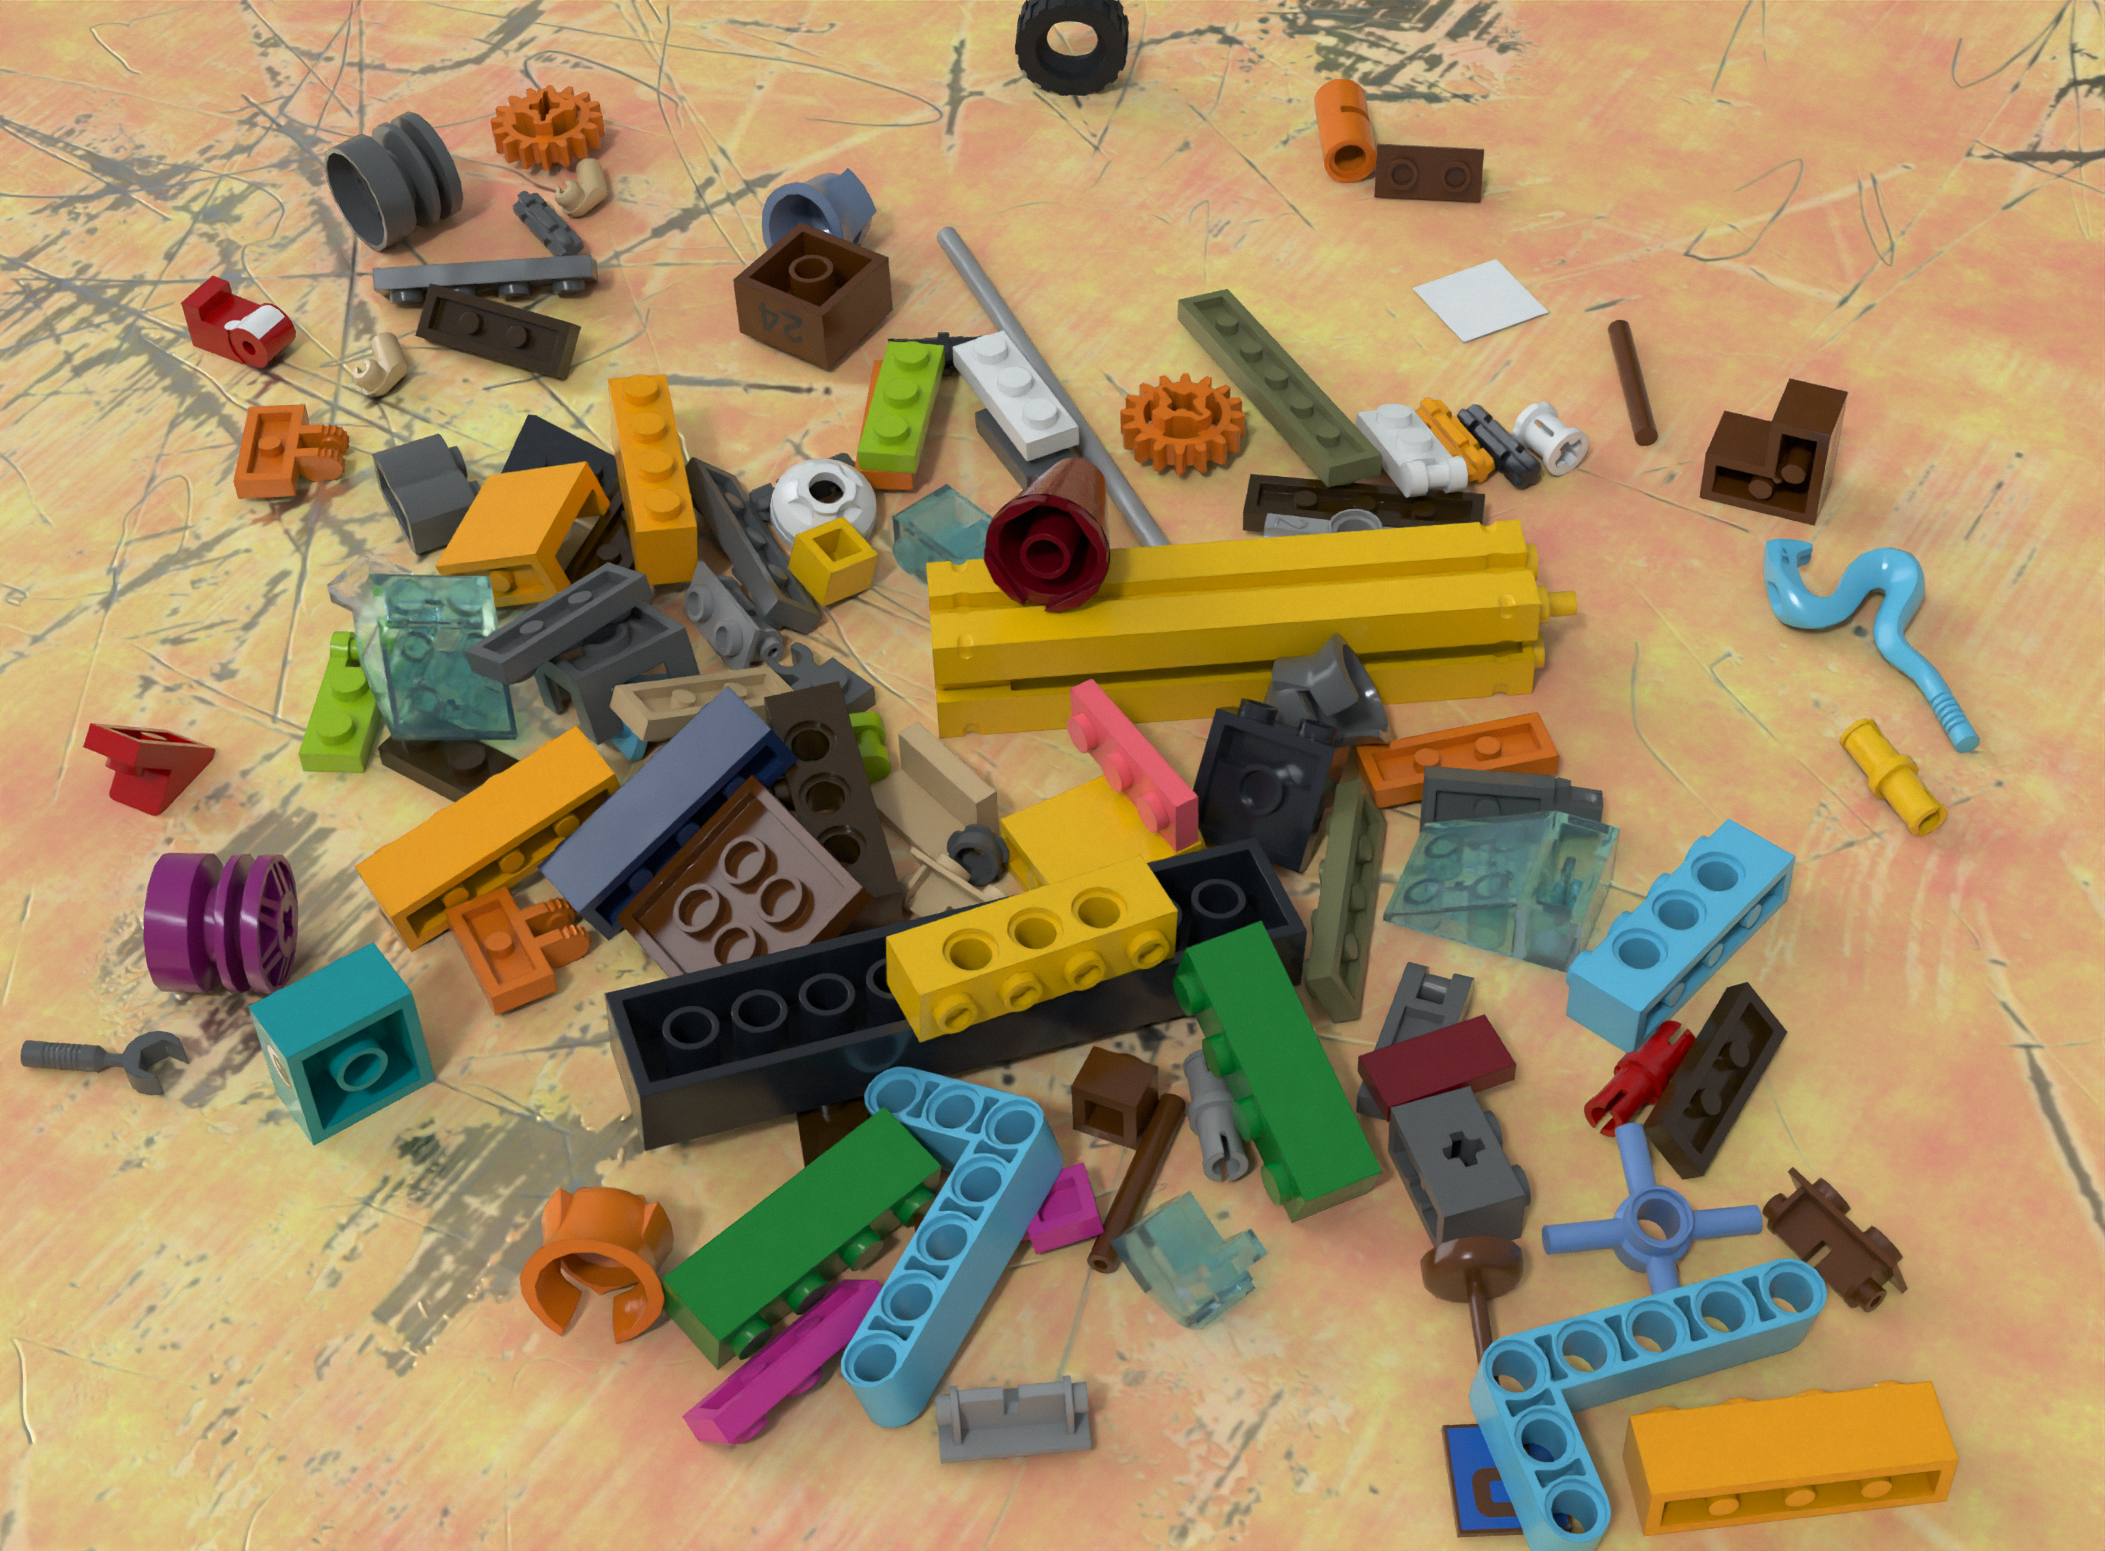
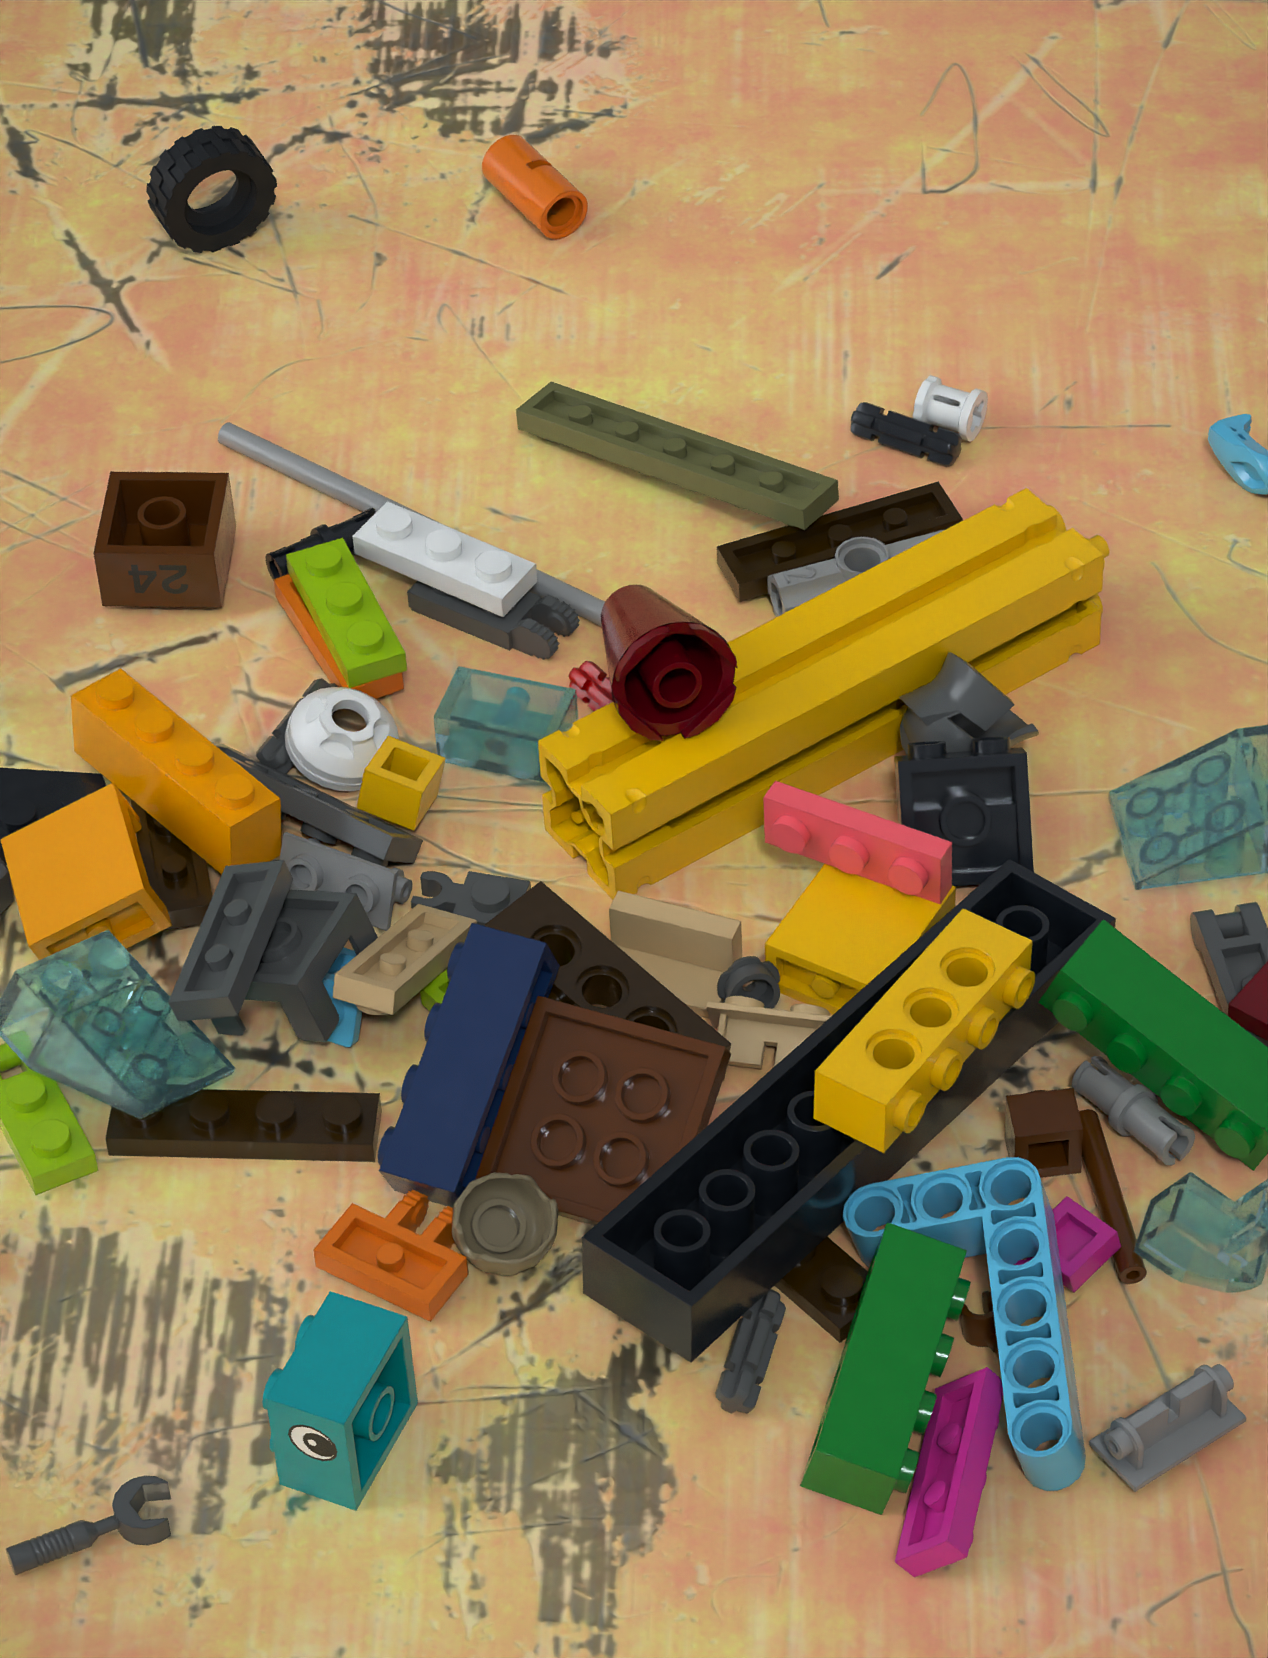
camera: 30 degrees left, 0 degrees up
magenta wheel [143,853,298,994] -> none
light orange brick [354,725,621,952] -> none
orange helmet [519,1186,674,1344] -> none
sand blue helmet [762,168,876,249] -> none
orange gear [1120,373,1245,475] -> none
olive plate [1303,779,1386,1023] -> none
orange plate [1355,712,1559,809] -> none
white plate [1356,403,1468,498] -> none
reddish brown hinge [1374,144,1484,202] -> none
white sticker [1412,259,1549,343] -> none
light orange axle [1415,397,1495,484] -> none
dark grey hinge [1419,766,1603,845] -> none
reddish brown bar [1608,320,1658,446] -> none
reddish brown brick [1699,378,1848,526] -> none
none -> dark tan hair [452,1172,558,1276]
none -> dark grey axle [715,1289,786,1414]

